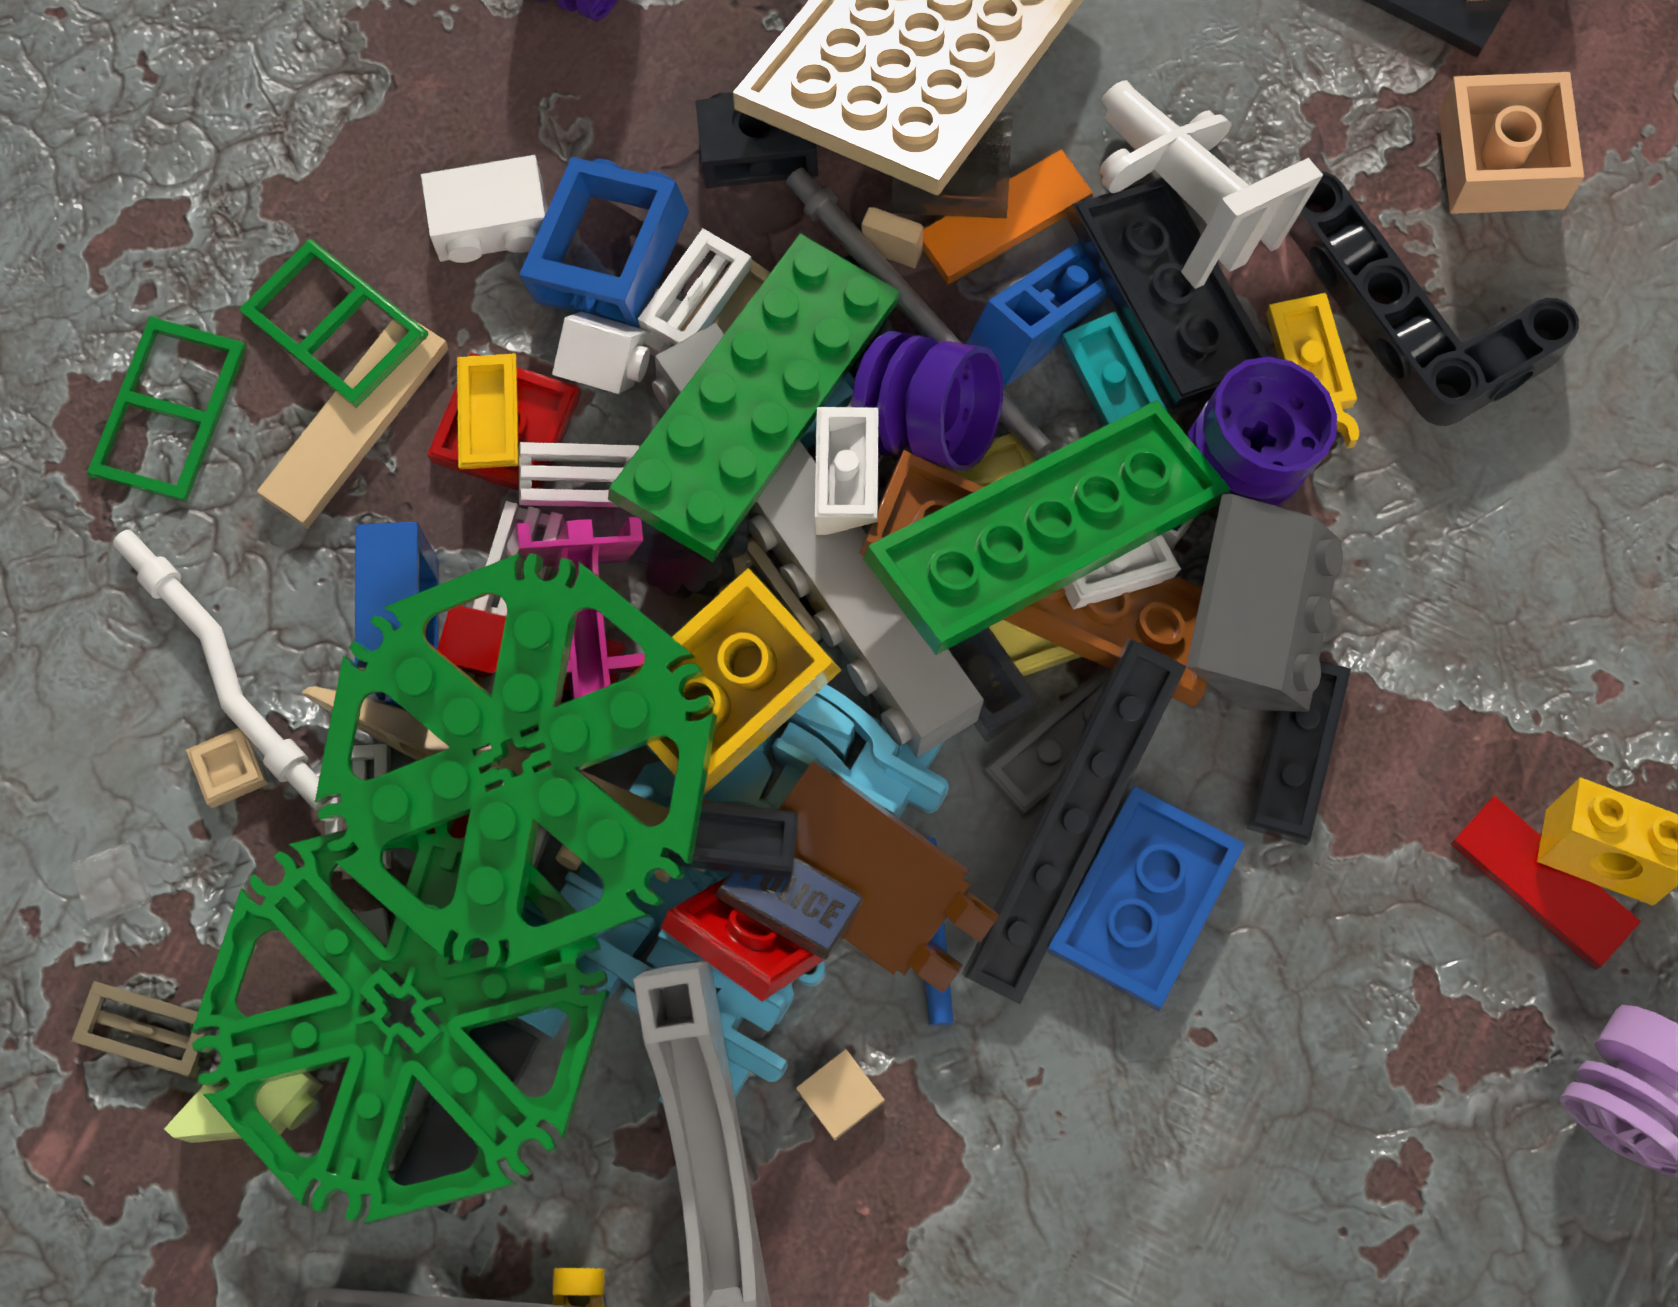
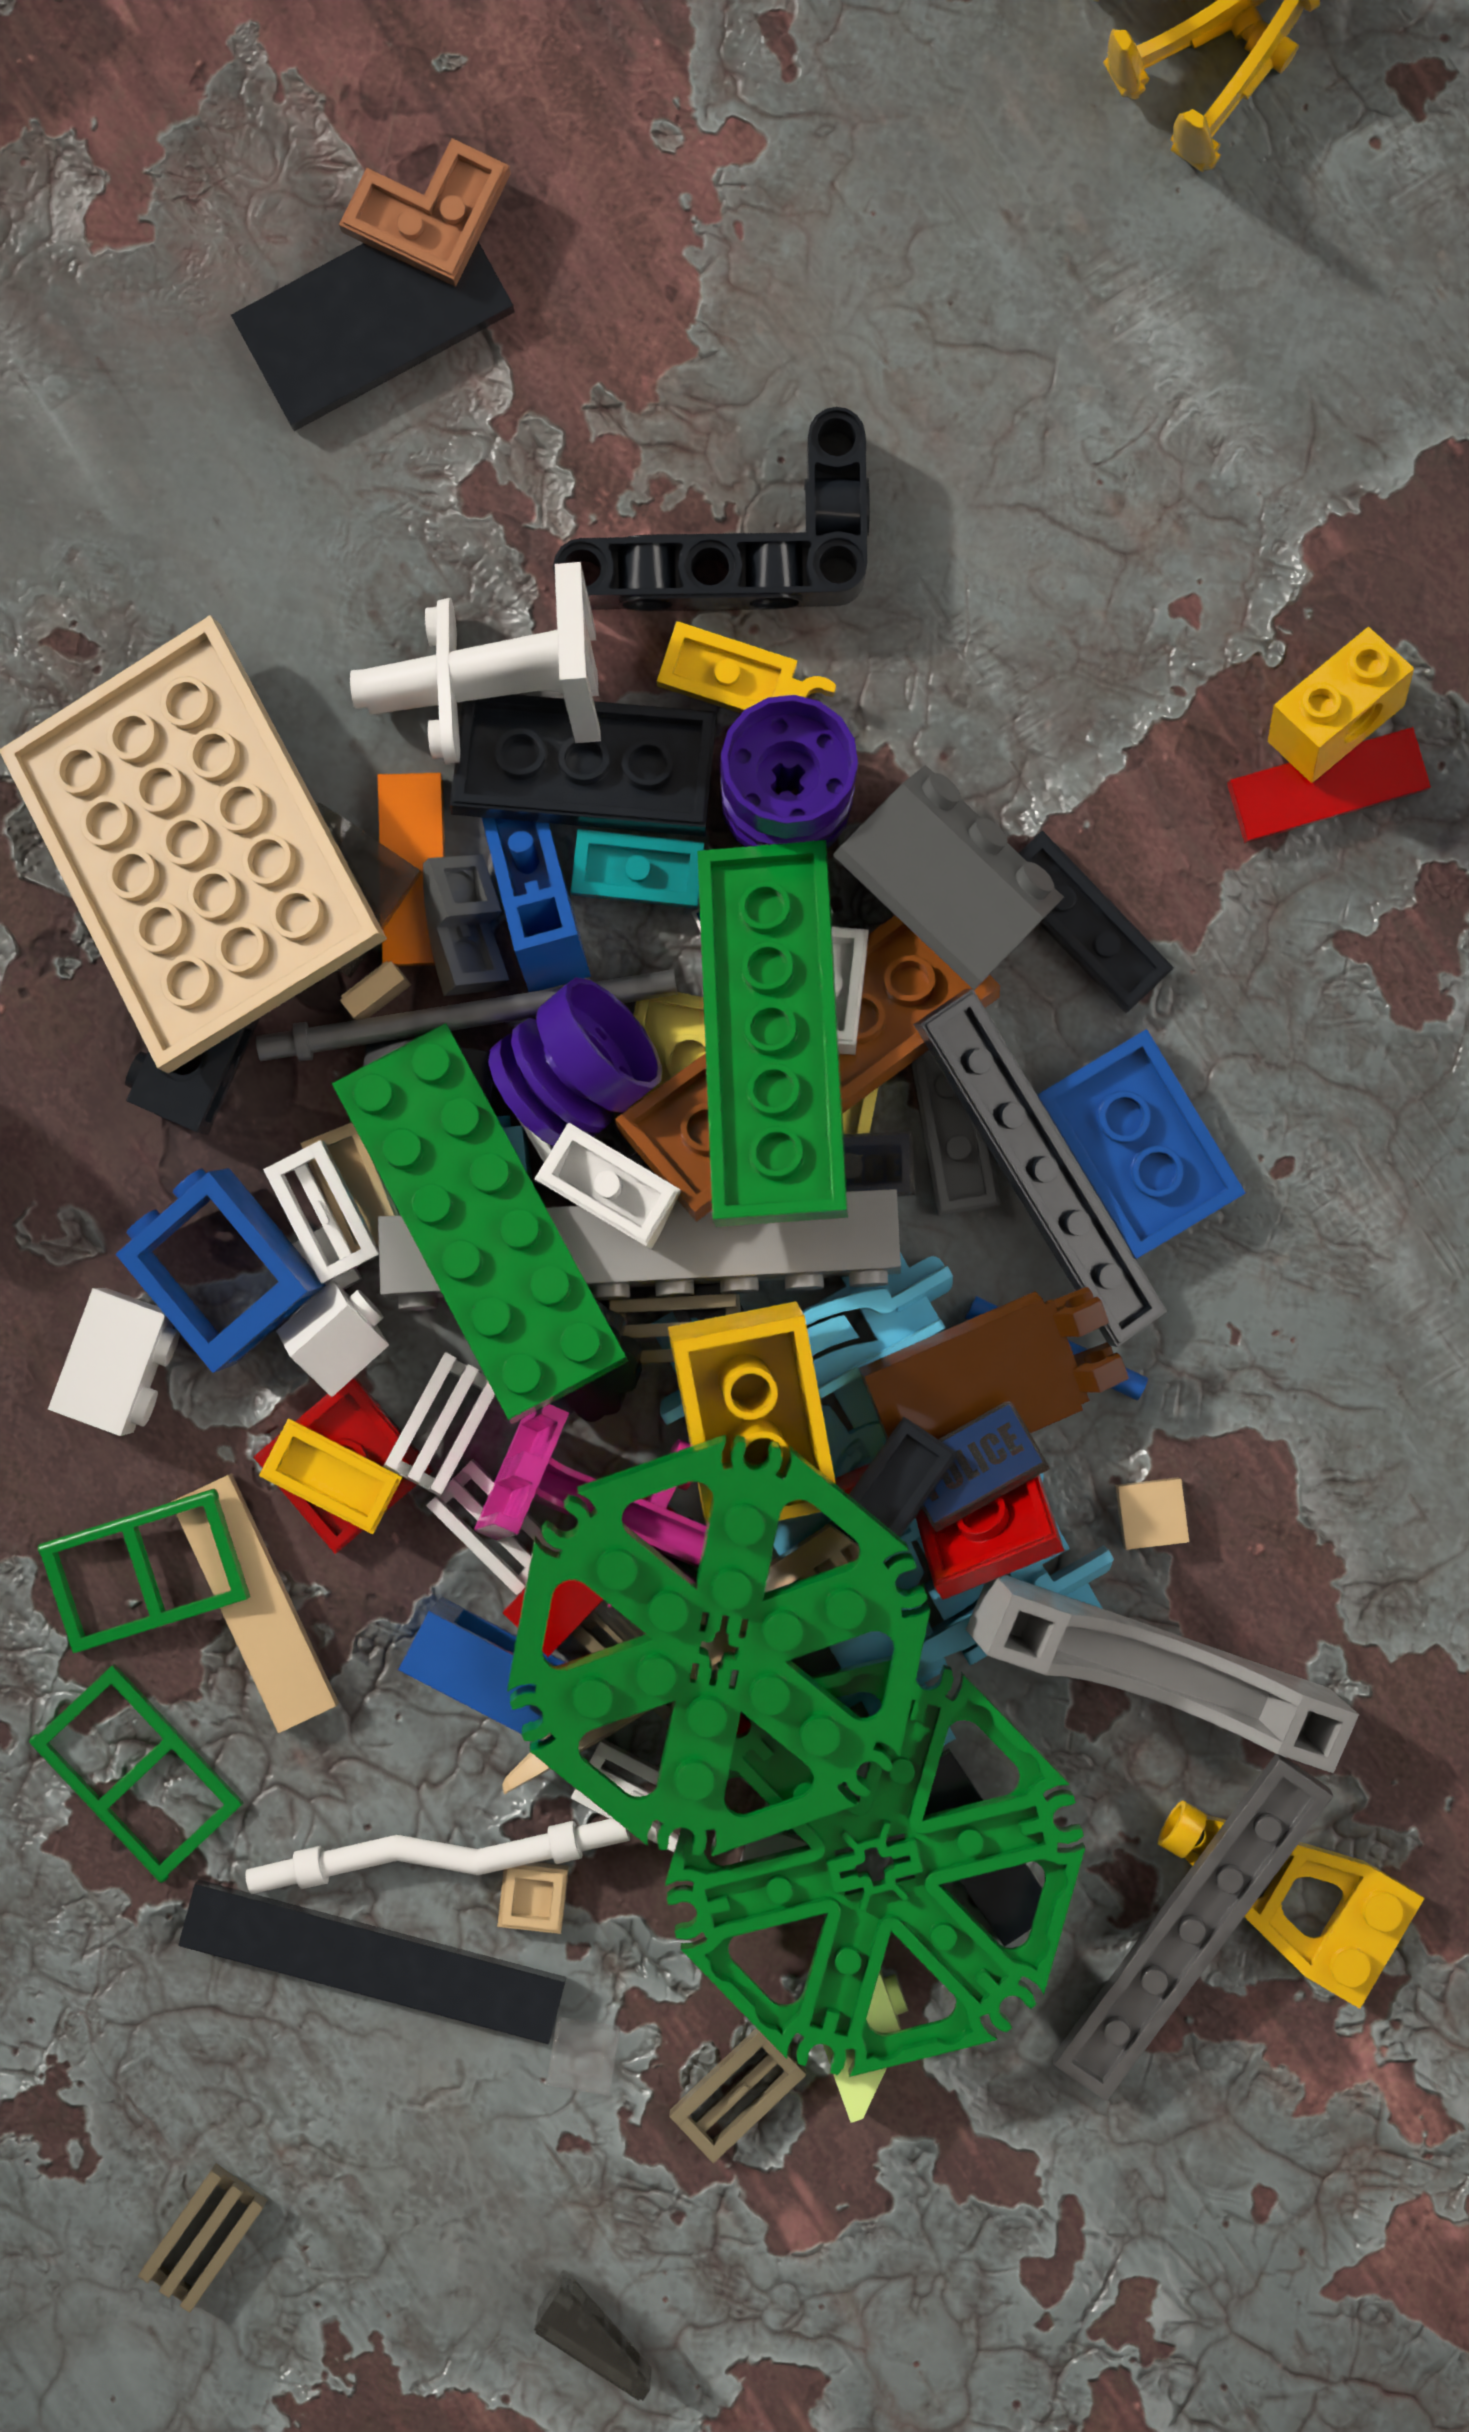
camera: 55 degrees left, 15 degrees up
light nougat brick [1438,72,1584,214] -> none
none -> black tile [178,1879,567,2044]
none -> dark grey slope [423,854,509,996]

